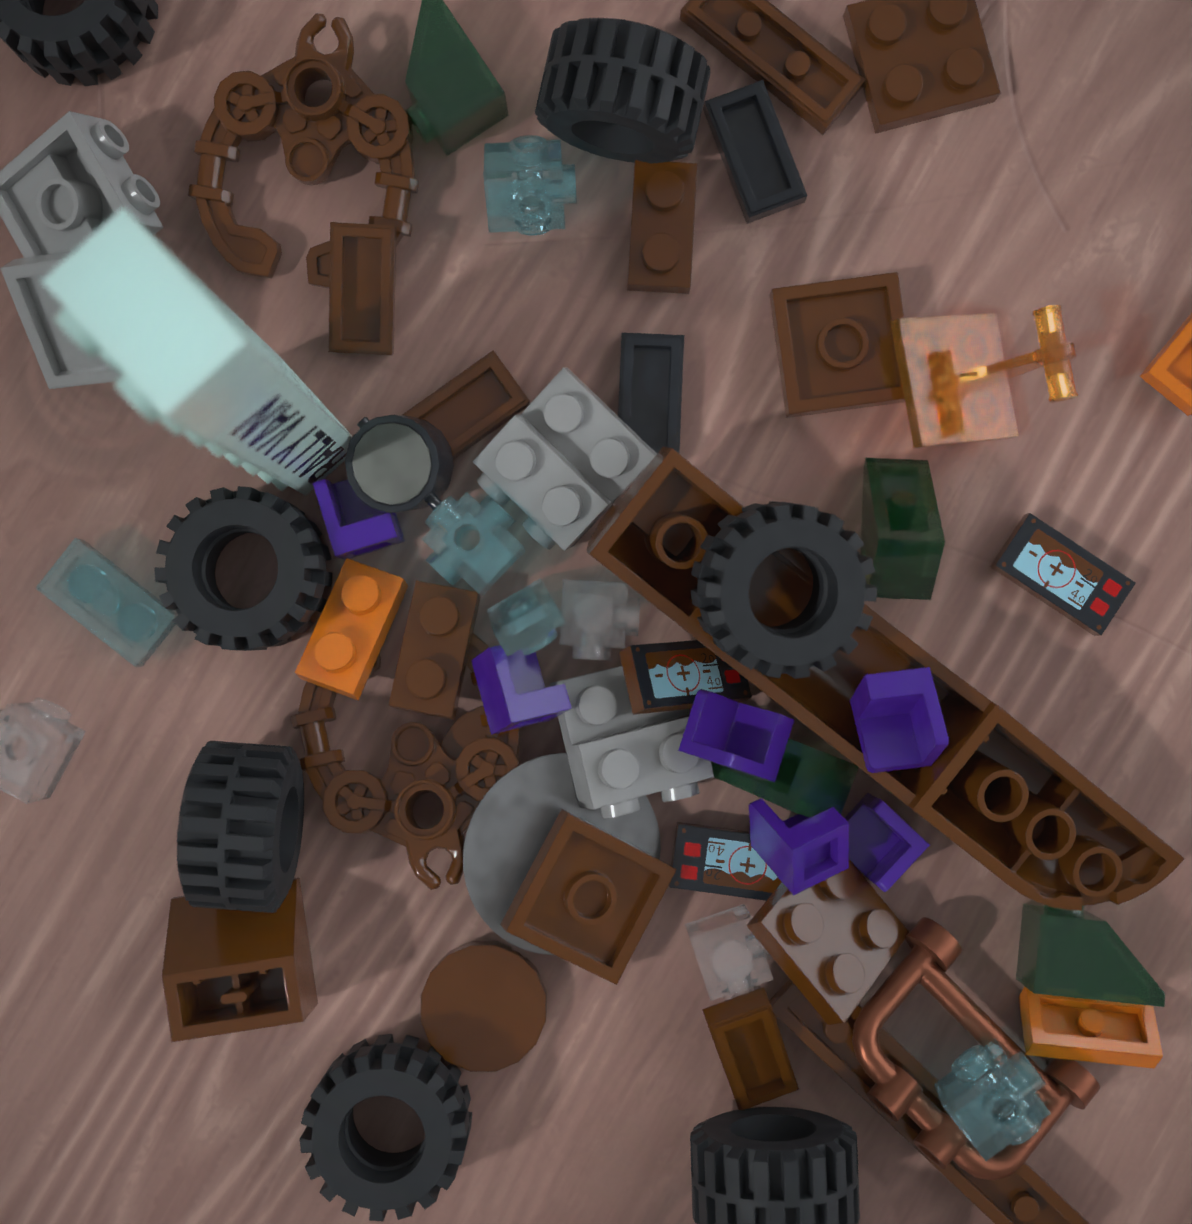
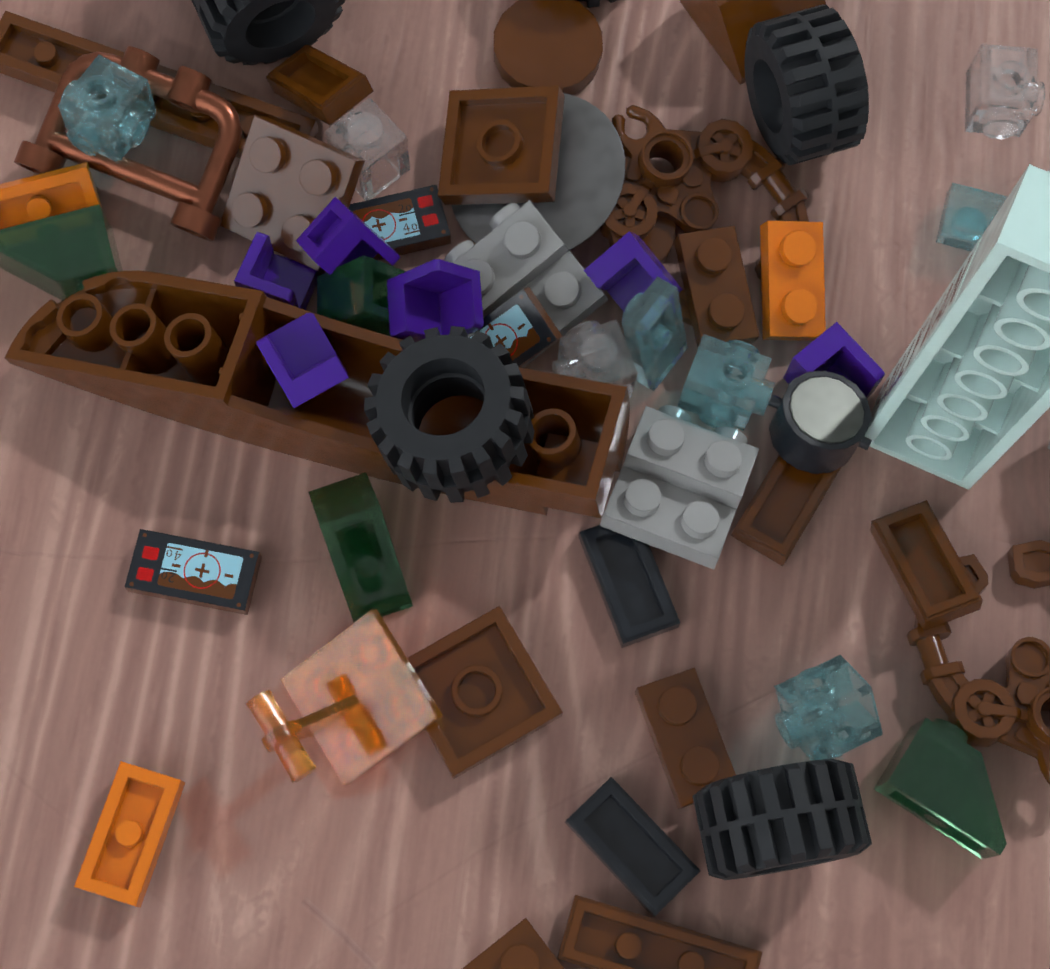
camera: 155 degrees right, 15 degrees down
black tyre [154,486,333,651] -> none

